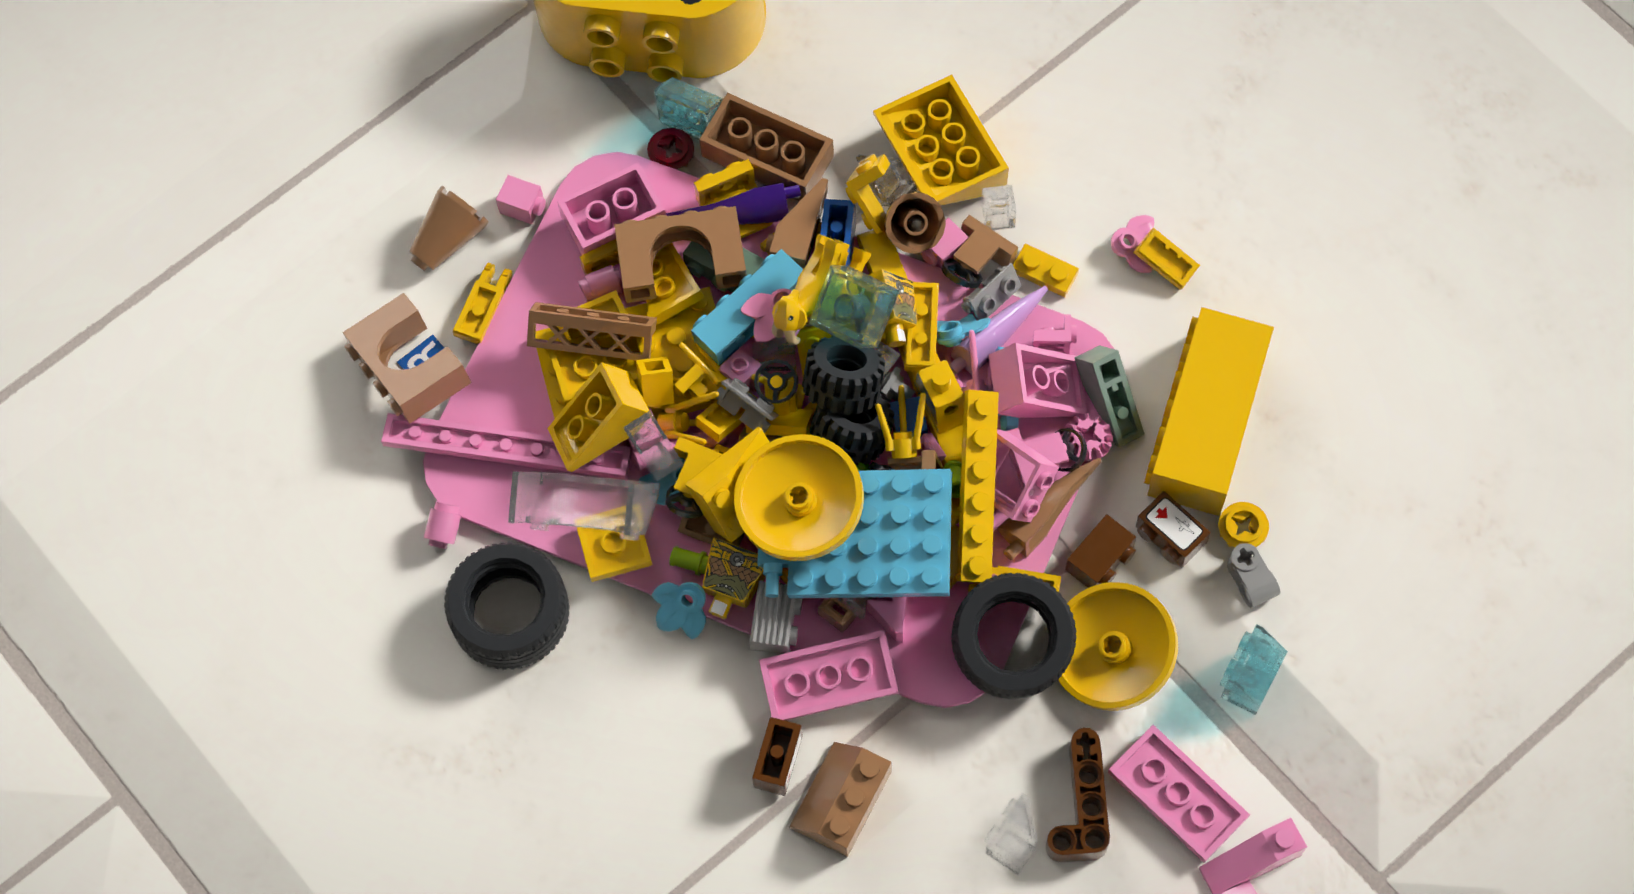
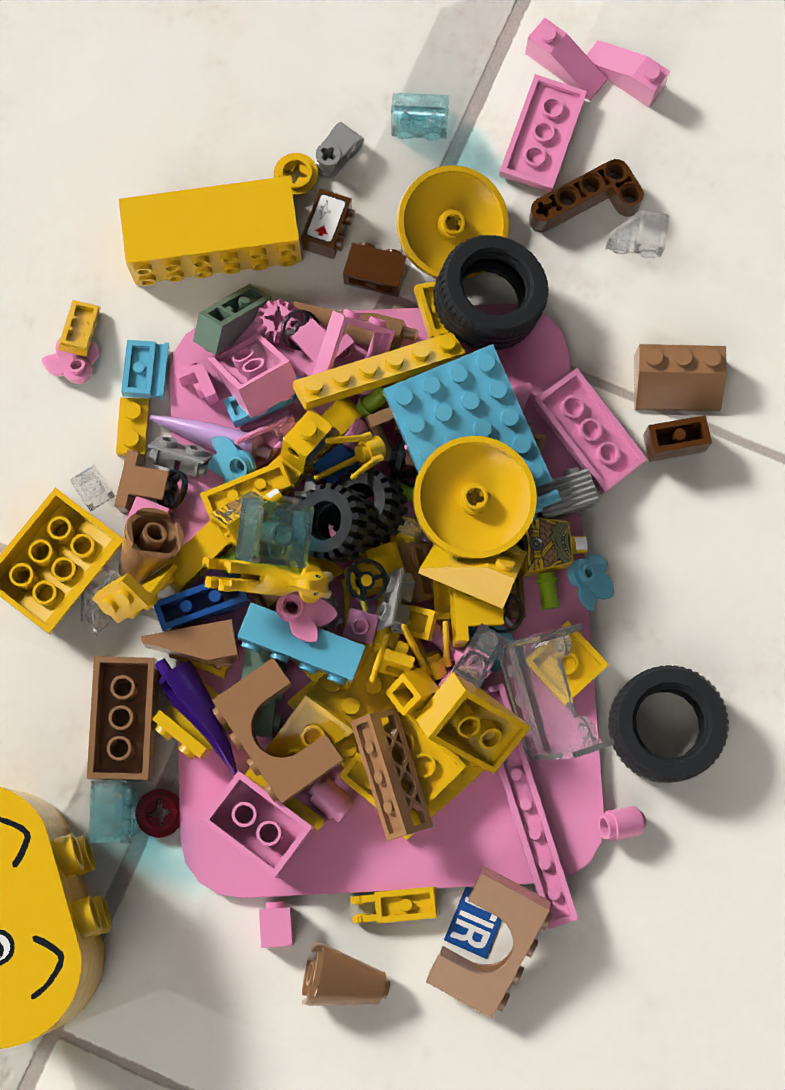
camera: 120 degrees left, 10 degrees up
none -> medium azure plate [121,340,170,400]

